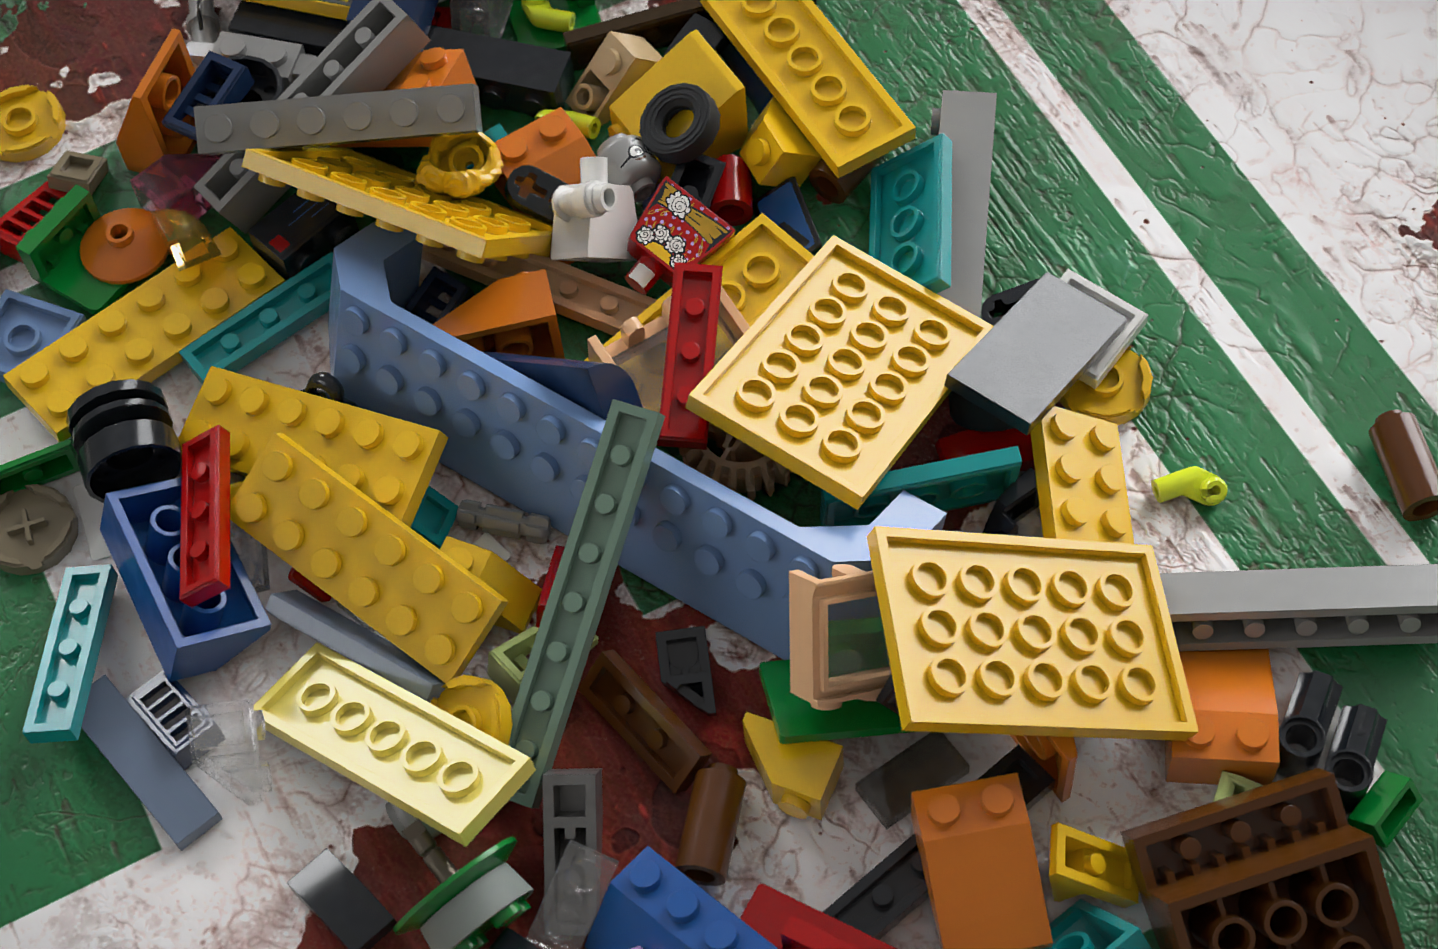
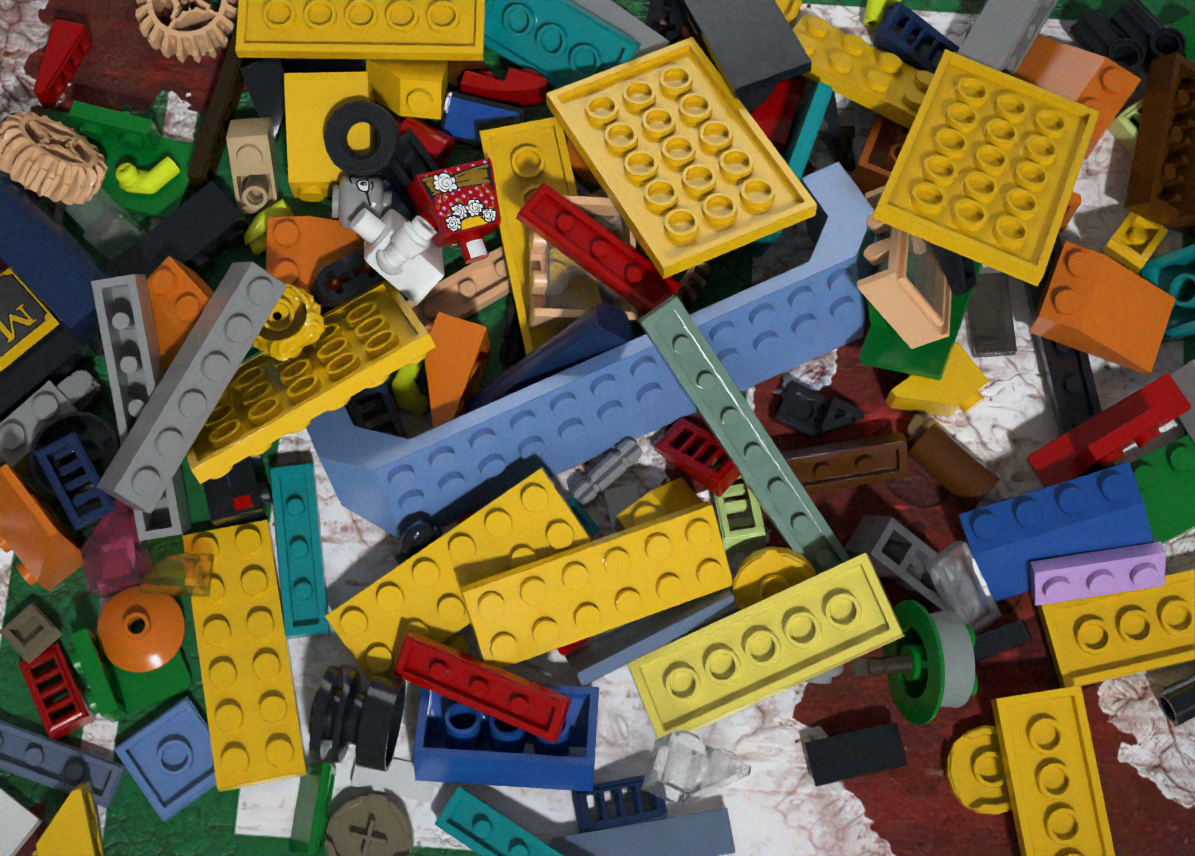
camera: 65 degrees left, 15 degrees up
none -> red slope [460,67,549,108]
none -> dark blue slope [873,1,959,74]

